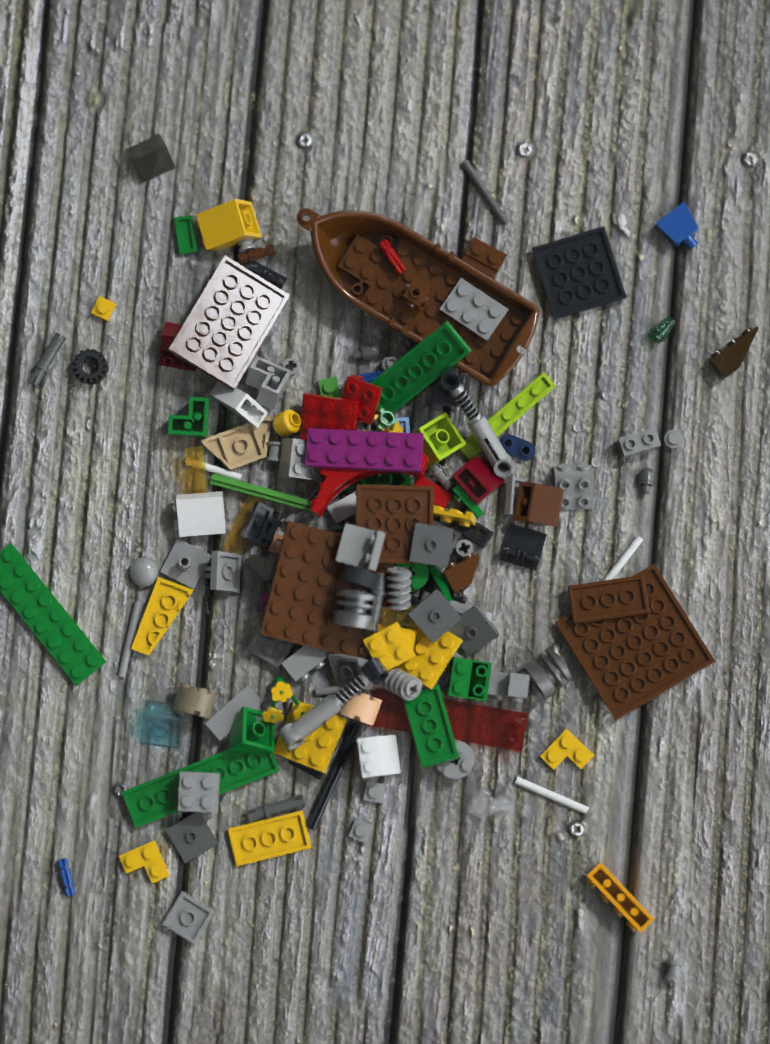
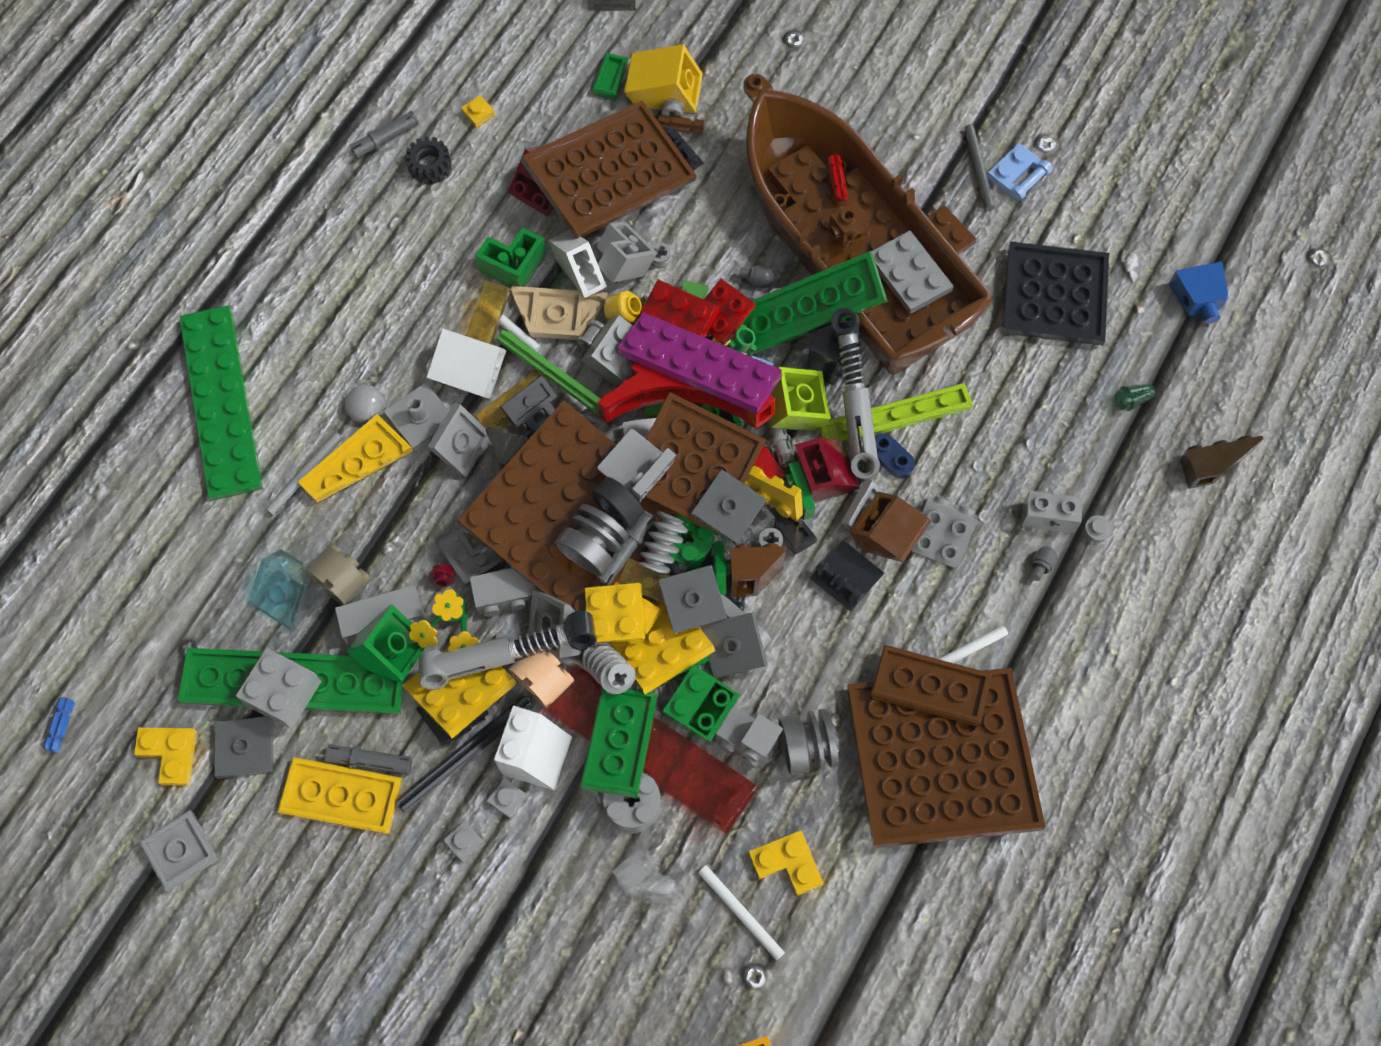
camera: 25 degrees right, 15 degrees down
none -> dark red plate [428,564,456,588]
none -> light blue plate [987,143,1052,201]

